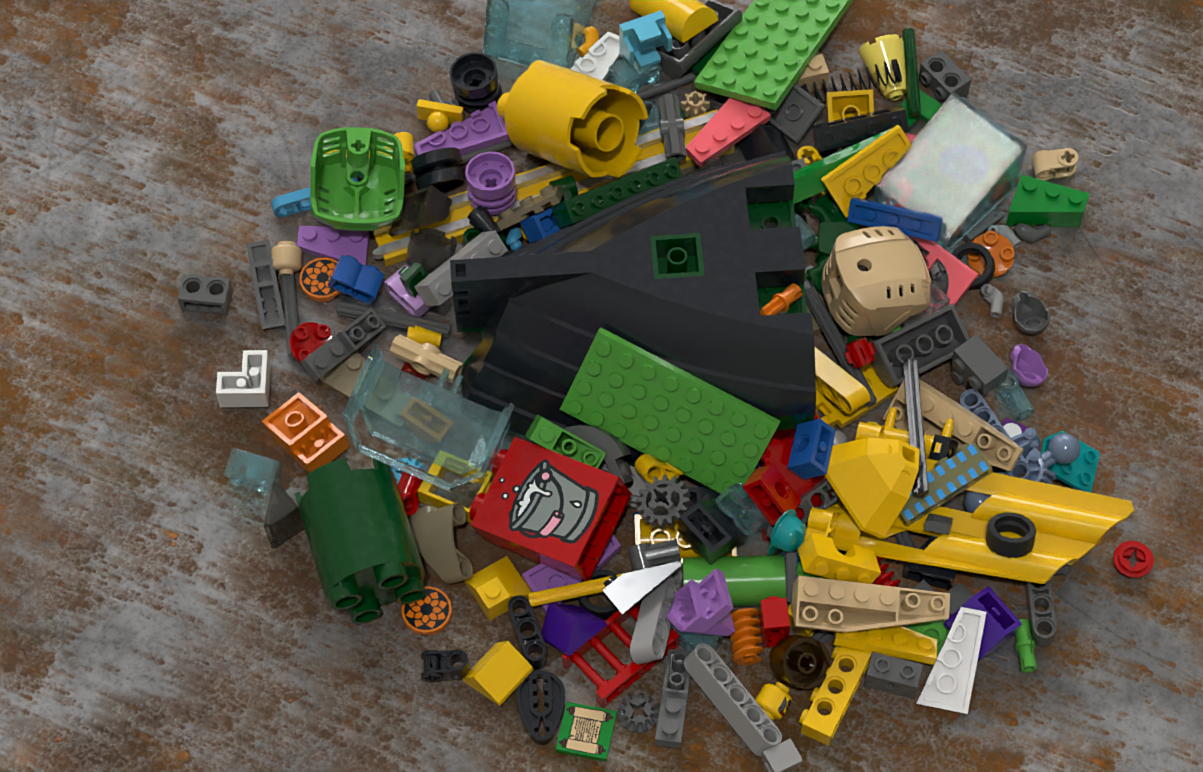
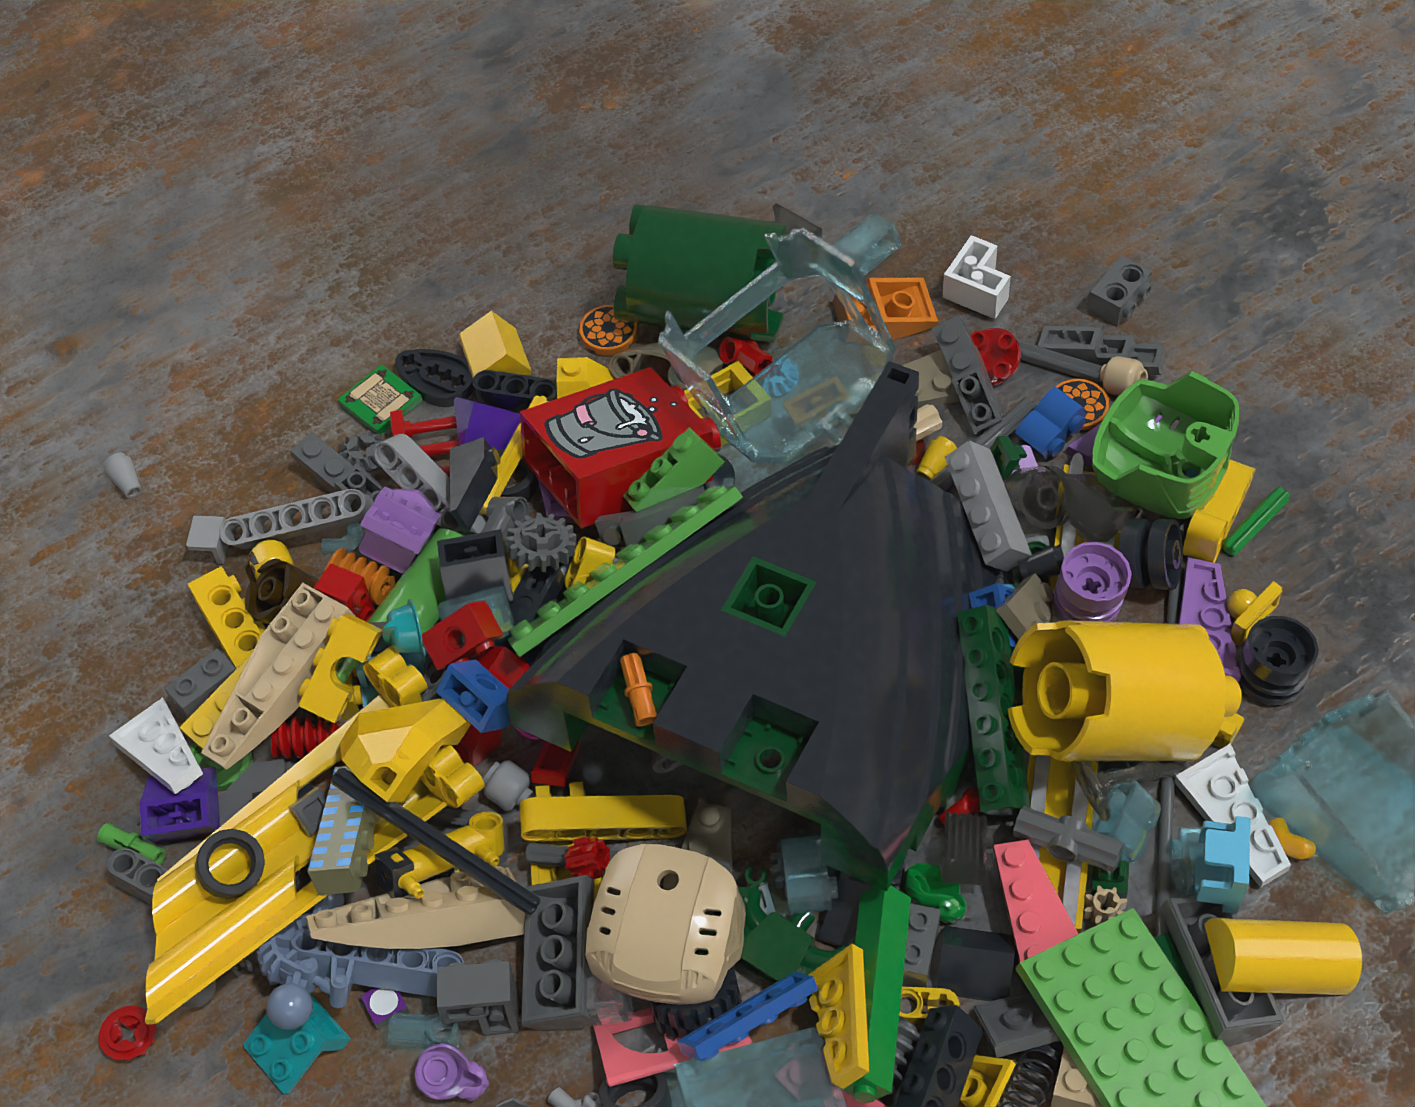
camera: 125 degrees right, 5 degrees down
black piece [421,649,471,683] -> none

